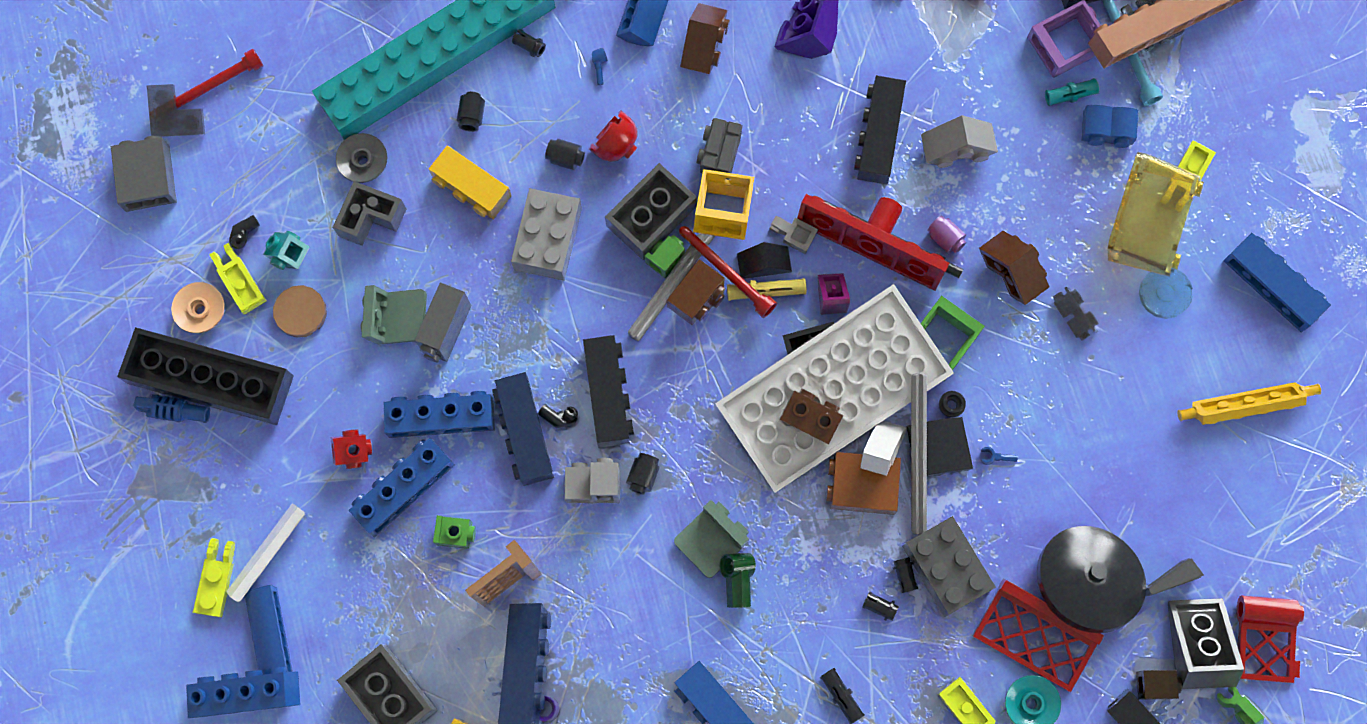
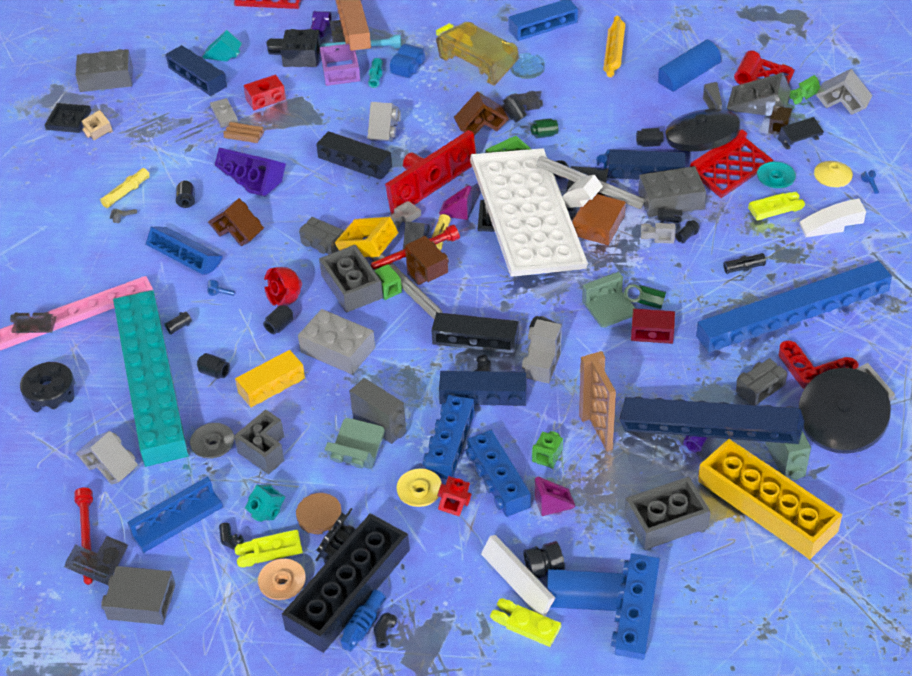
camera: 70 degrees left, 30 degrees down
reddish brown brick [780,388,844,445] -> none
medium lavender brick [927,216,966,254] -> none
none -> light grey brick [76,431,138,485]
none -> blue fence [127,477,223,553]
none -> black hinge [315,508,355,564]
none -> black arm [373,613,397,648]
none -> light yellow dish [397,469,442,507]
none -> black brick [501,95,527,123]
none -> black wheel [523,541,565,578]
none -> dark green brick [530,118,559,139]
none -> magenta slope [535,476,576,516]
none -> dark blue brick [608,149,685,180]
none -> dark red brick [631,309,675,344]
none -> black brick [636,128,664,147]
none -> light grey plate [641,223,676,243]
none -> blue brick [658,39,721,92]

